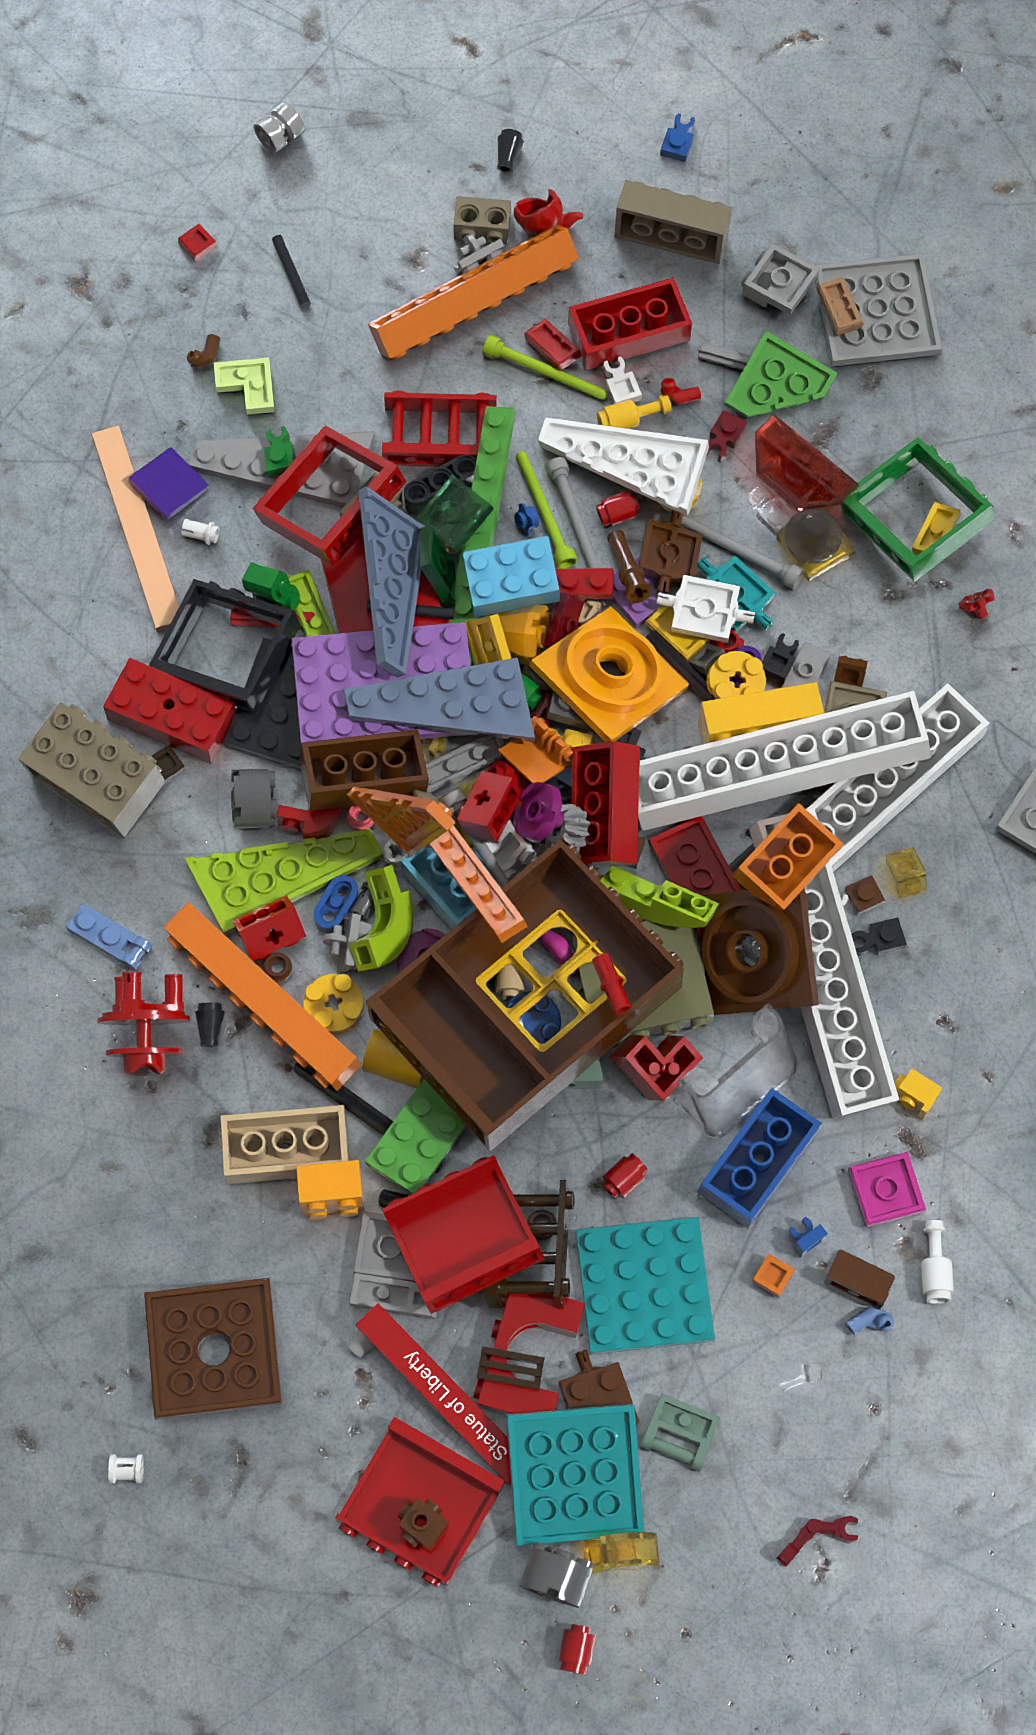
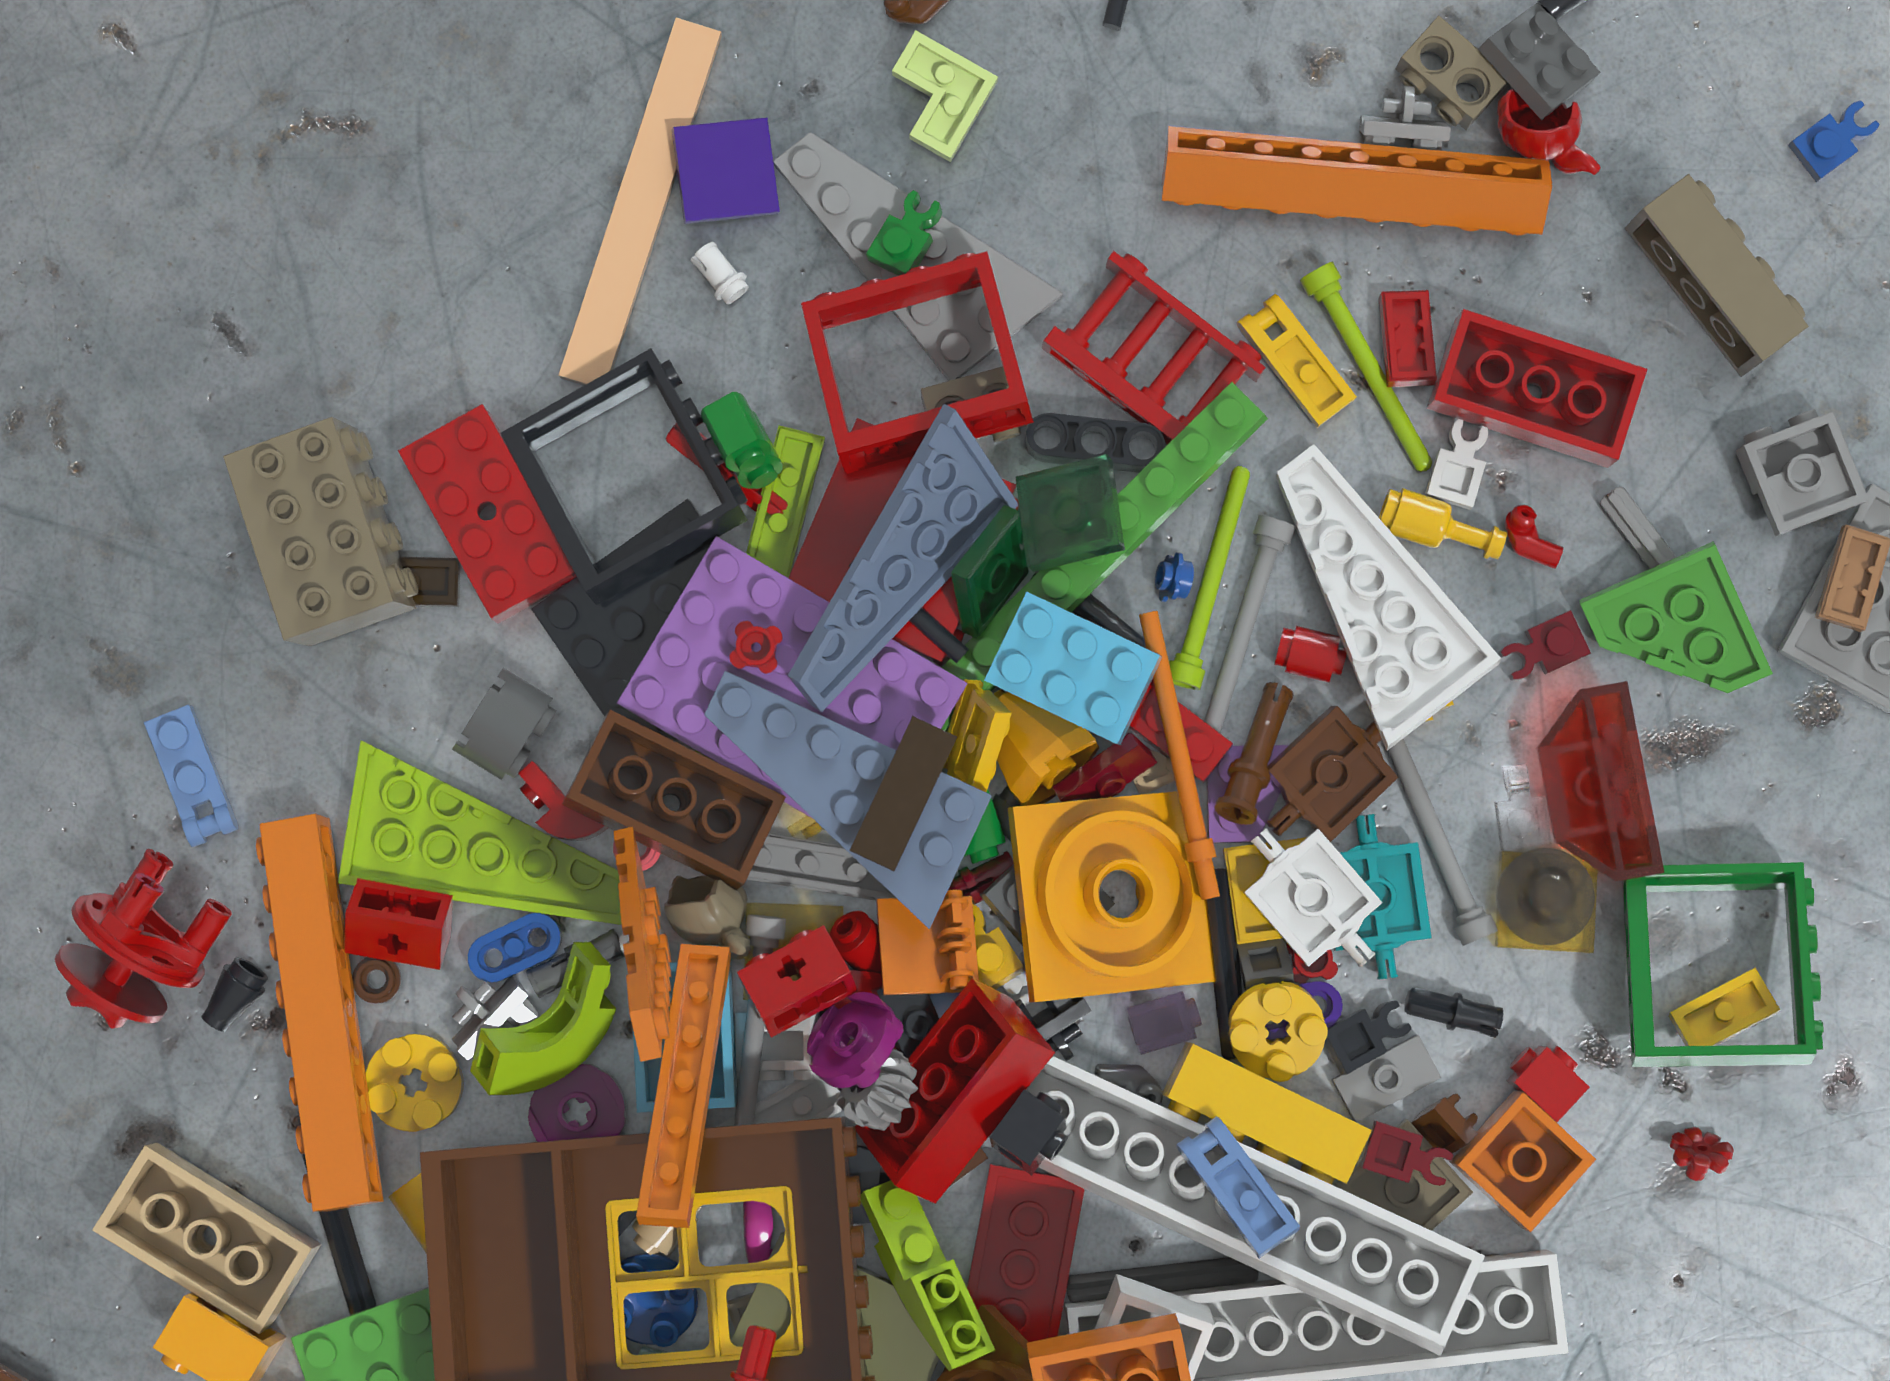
camera: 35 degrees right, 15 degrees up
none -> red plate [729,621,783,674]
none -> dark brown tile [849,716,957,872]
none -> black brick [989,1089,1068,1176]
none -> clear purple brick [1124,991,1202,1055]
none -> orange bar [1139,611,1220,900]
none -> medium blue plate [1176,1116,1300,1258]
none -> yellow plate [1236,294,1357,428]
none -> dark red plate [1360,1120,1454,1186]
none -> black axle [1404,987,1503,1038]
none -> orange brick [1449,1090,1596,1232]
none -> dark grey plate [1478,2,1601,120]
none -> red brick [1506,1046,1590,1123]

